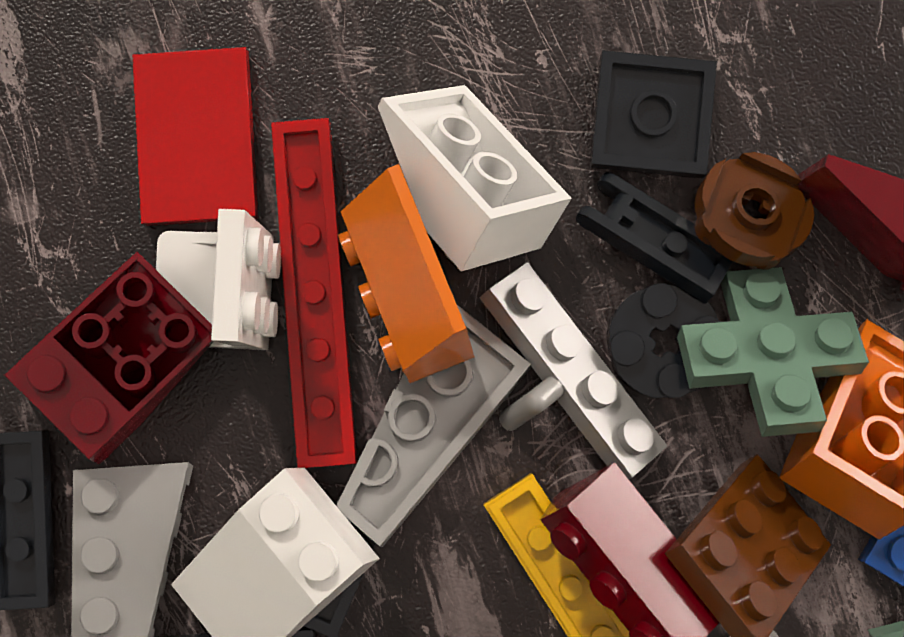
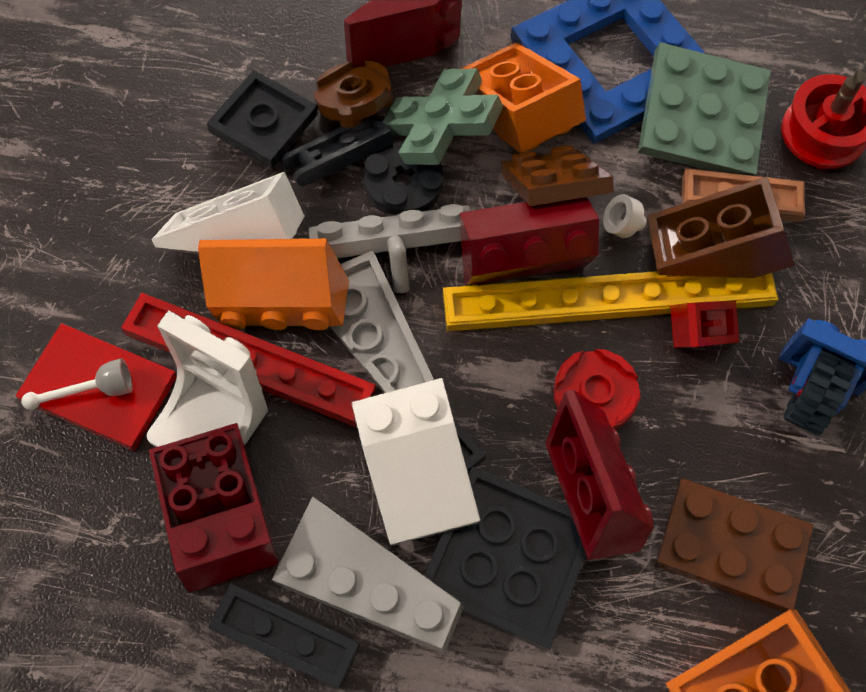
camera: 70 degrees left, 20 degrees down
none -> hinge [21,358,133,410]

